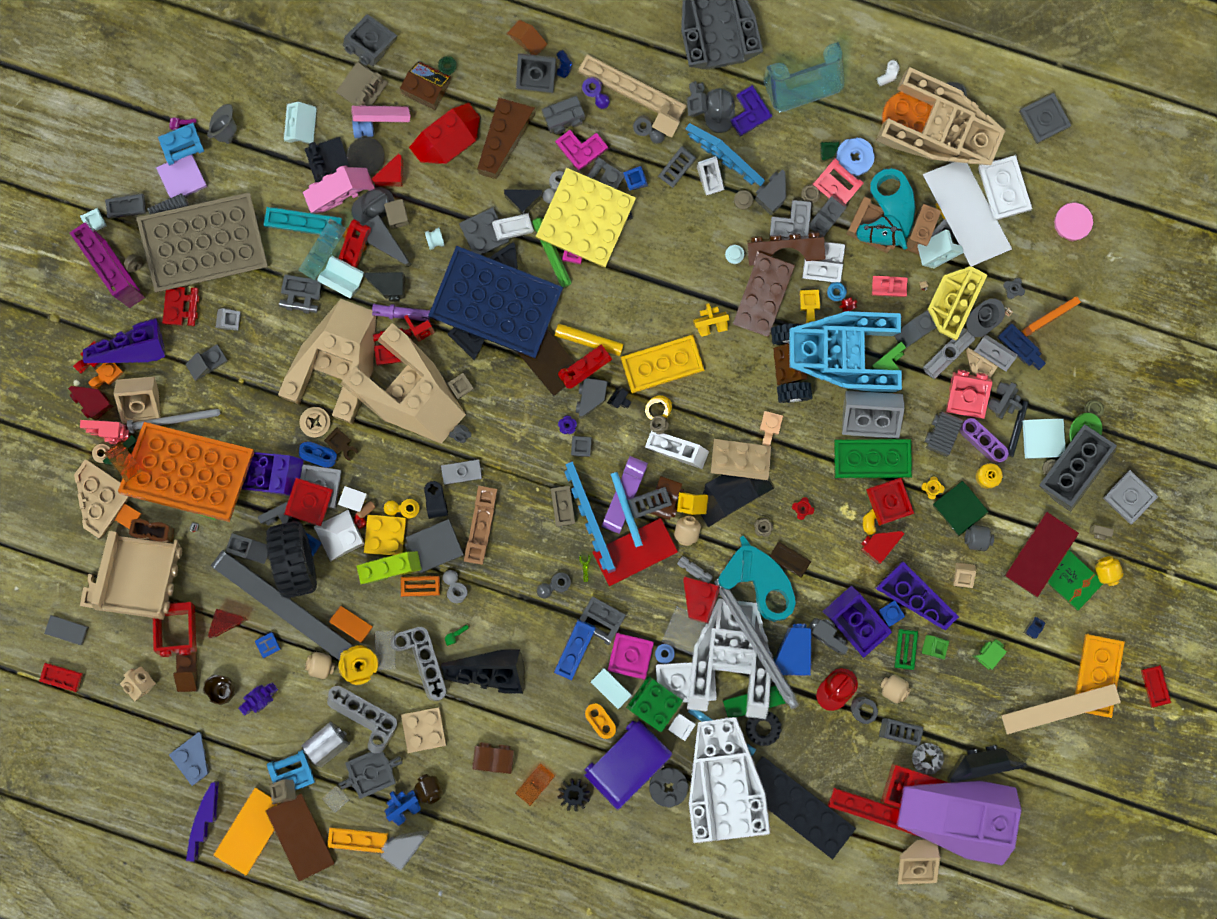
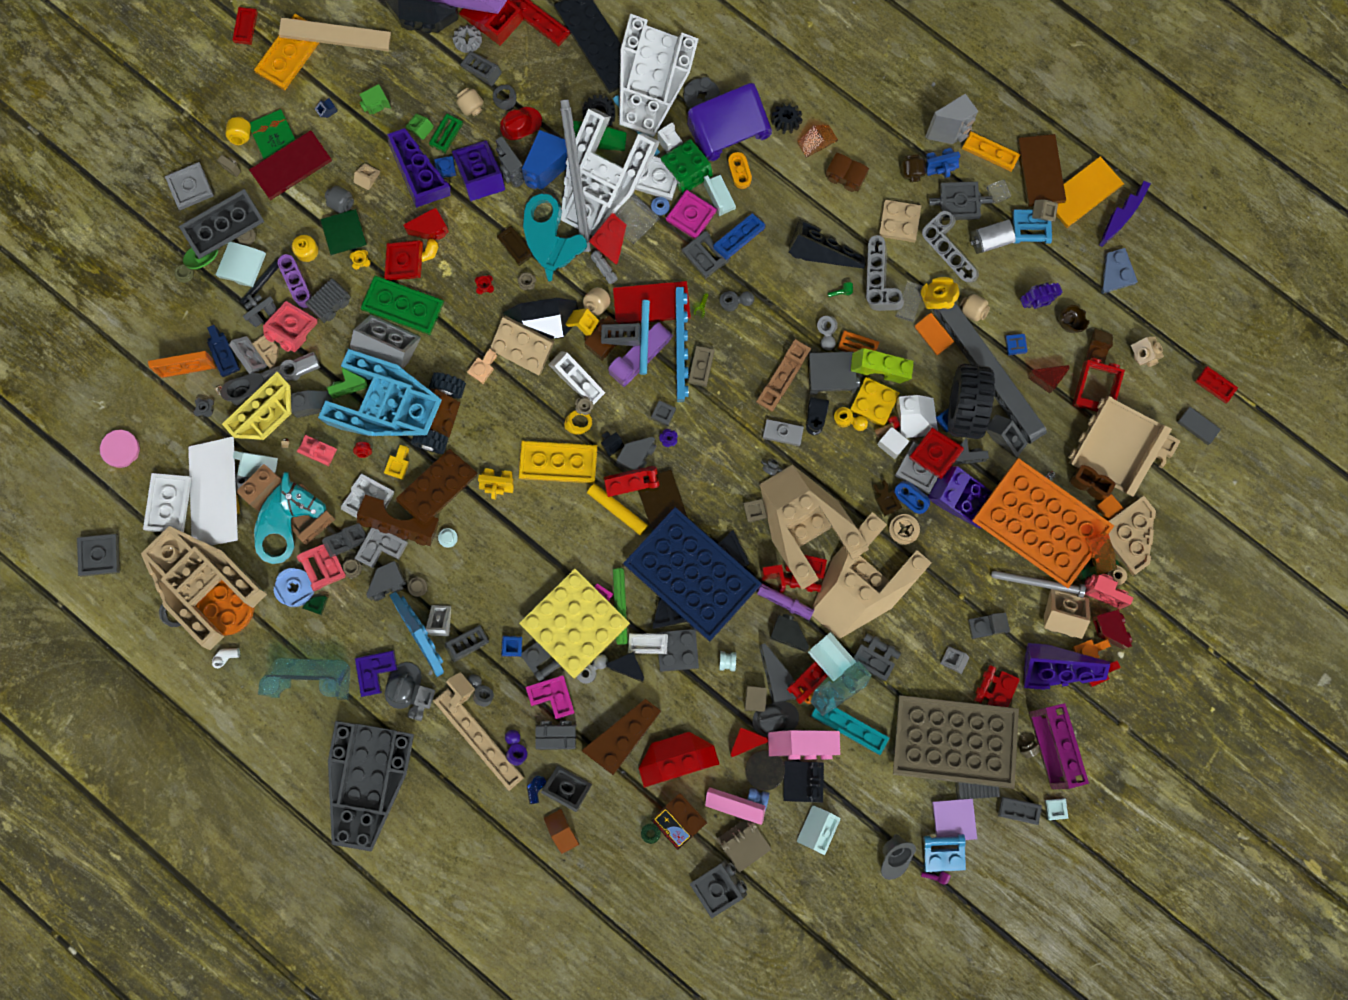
camera: 160 degrees left, 5 degrees down
dark azure plate [827,282,846,302] -> none

